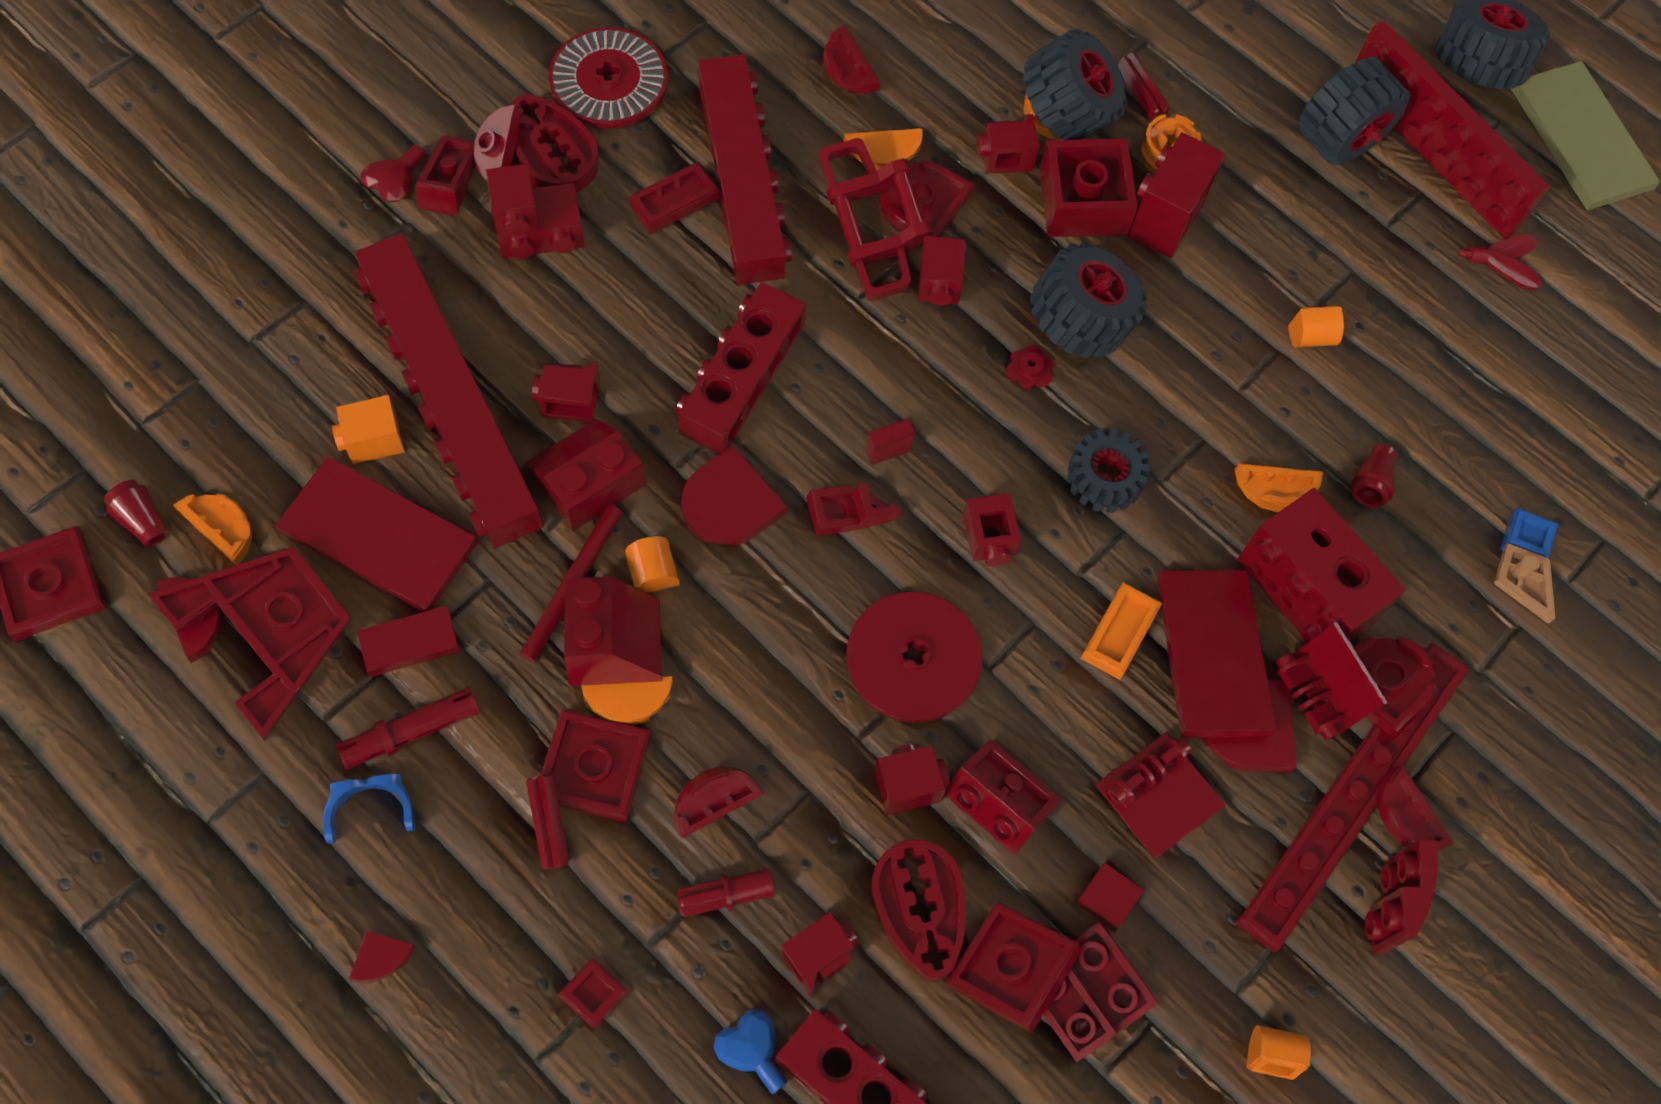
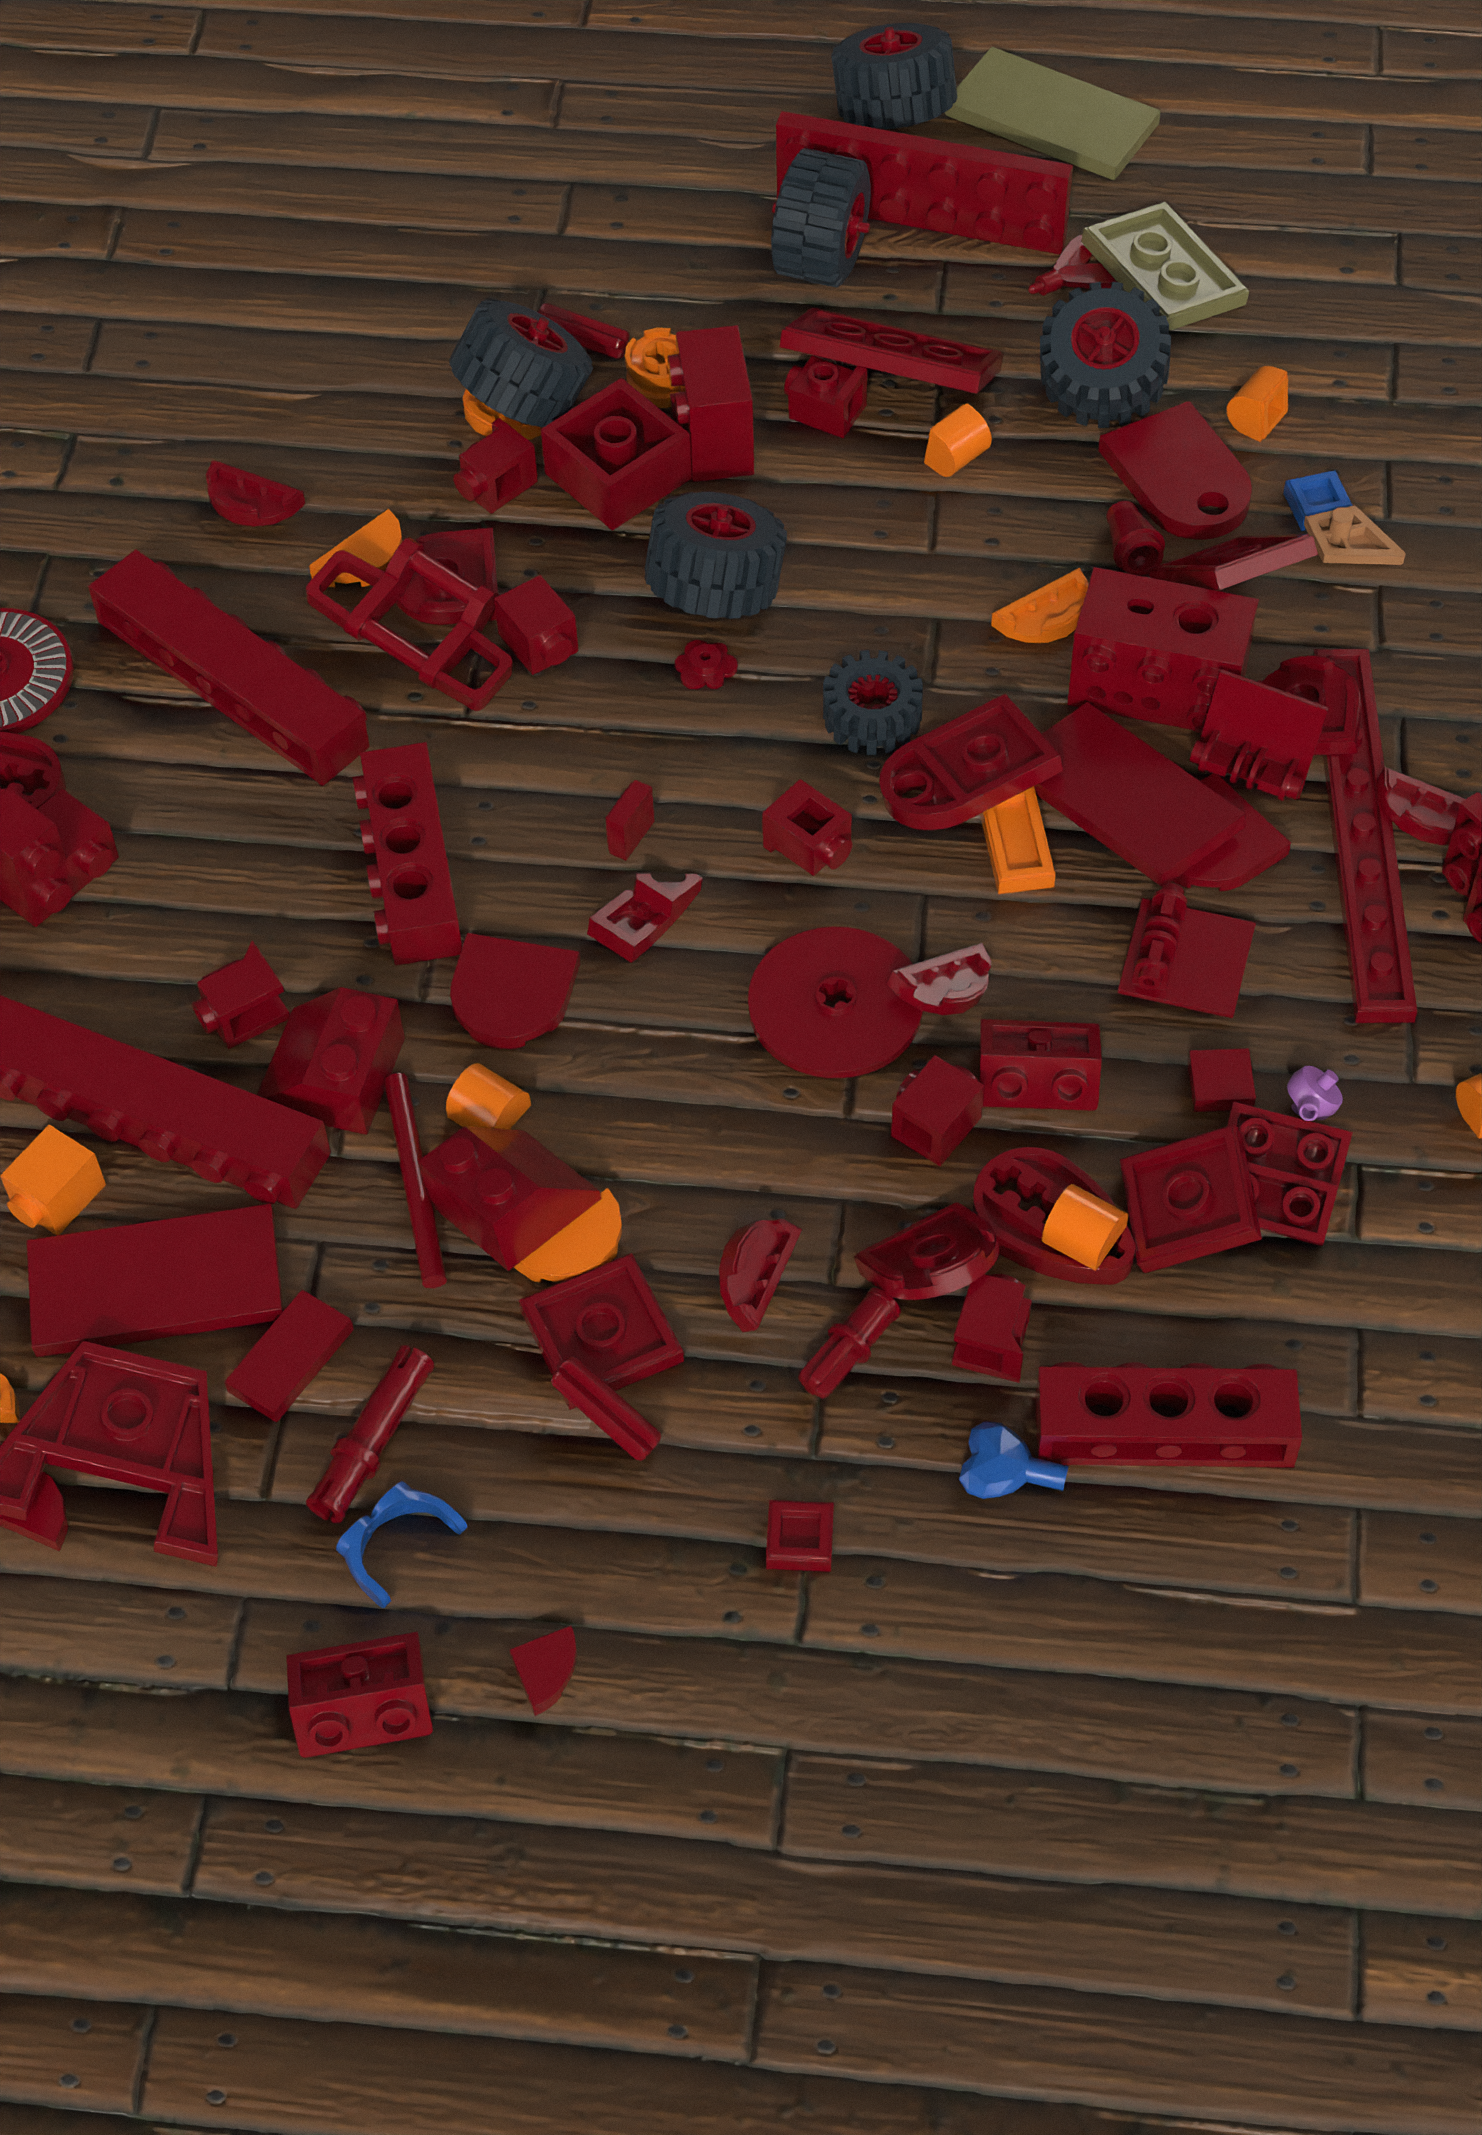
camera: 30 degrees left, 10 degrees down
dark red plate [628,162,720,234] -> none
none -> dark red bracket [286,1631,433,1758]
none -> dark red tile [779,308,1004,394]
none -> dark red brick [784,356,867,439]
none -> dark red tile [853,1202,999,1300]
none -> dark red tile [879,694,1063,830]
none -> dark red plate [886,943,991,1015]
none -> black wheel [1040,282,1171,428]
none -> orange brick [1042,1184,1128,1271]
none -> olive tile [1081,202,1250,331]
none -> dark red tile [1098,401,1252,540]
none -> dark red tile [1148,534,1318,590]
none -> orange brick [1227,366,1288,442]
none -> medium lavender piece [1287,1066,1343,1121]

